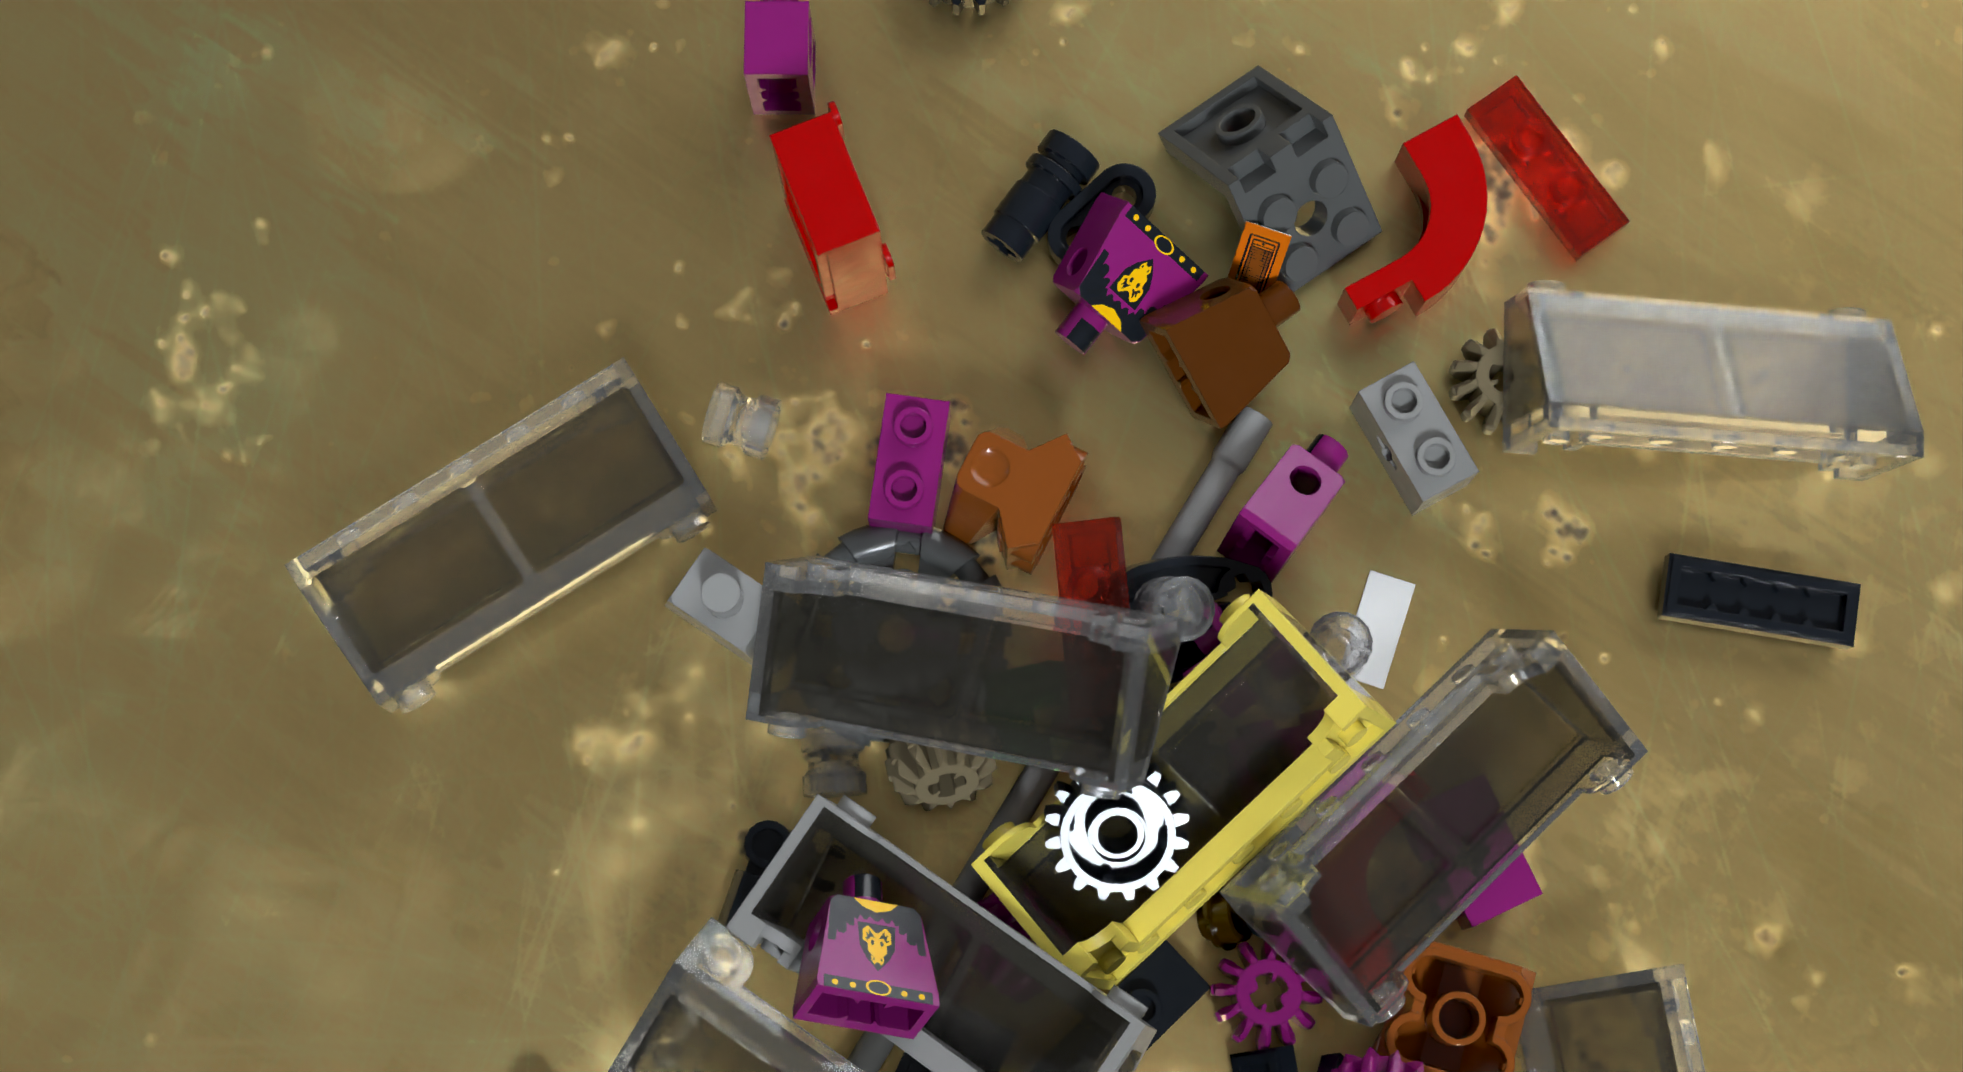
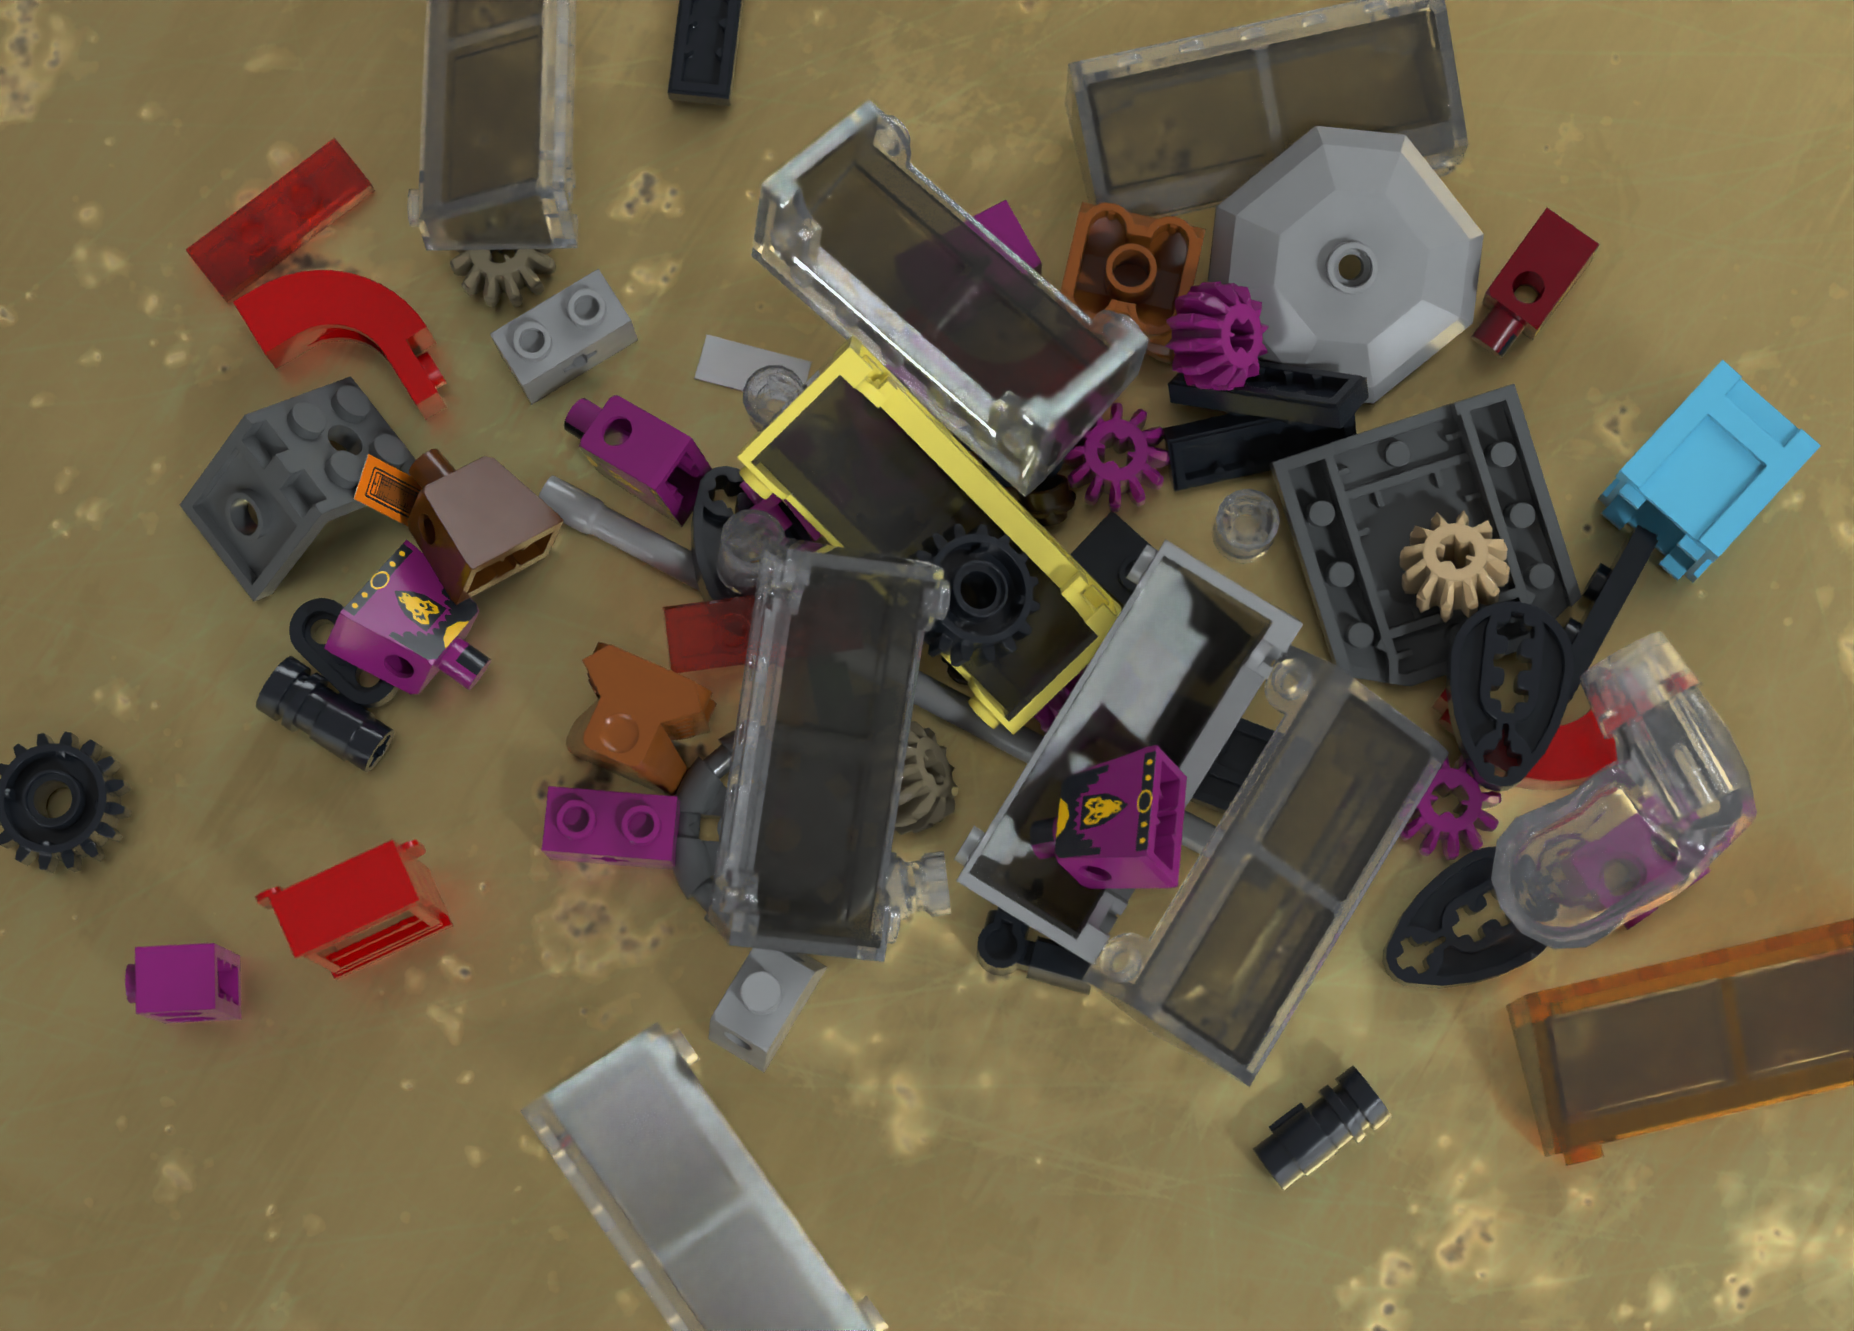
camera: 90 degrees left, 0 degrees up
clear wheel [701,382,782,460] -> none

